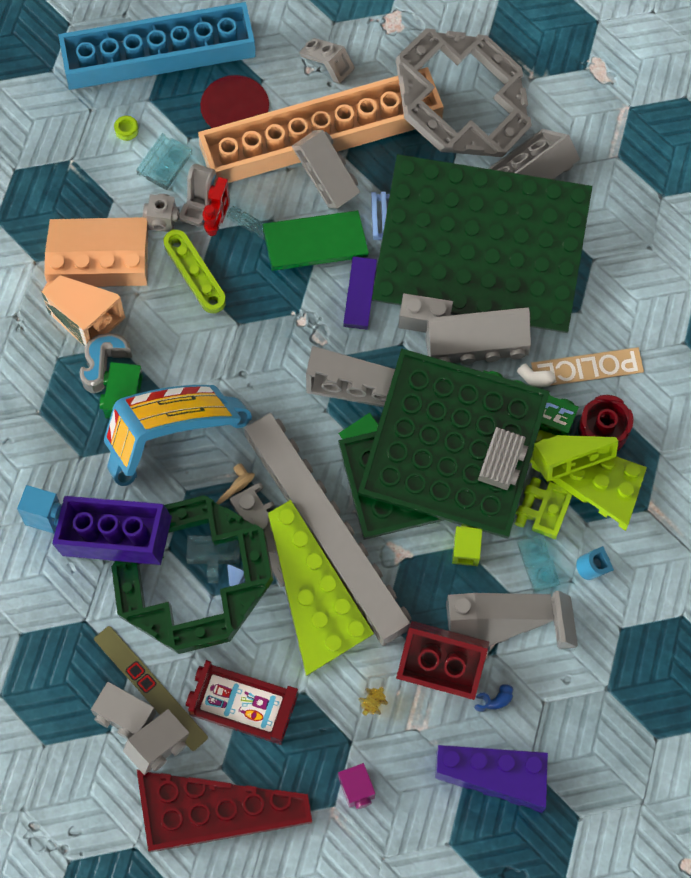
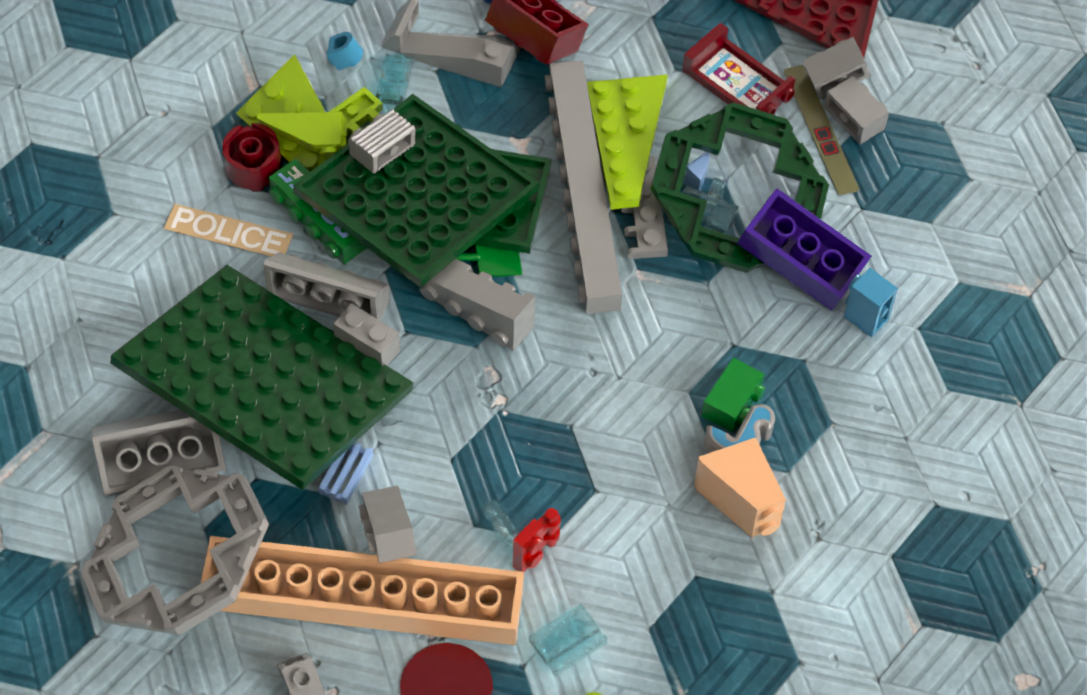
camera: 155 degrees left, 10 degrees down
light nougat slope [44,217,148,287] -> none
panel [104,385,252,486] -> none
light grey brick [143,194,180,232] -> none
lime plate [164,230,226,314] -> none
light grey animal [178,164,217,227] -> none
tan bar [216,463,255,504] -> none
green tile [262,210,369,271] -> none
dark purple tile [343,257,377,330] -> none
clear yellow wheel [358,687,388,716] -> none
lime brick [452,525,482,566] -> none
white arm [517,363,556,388] -> none

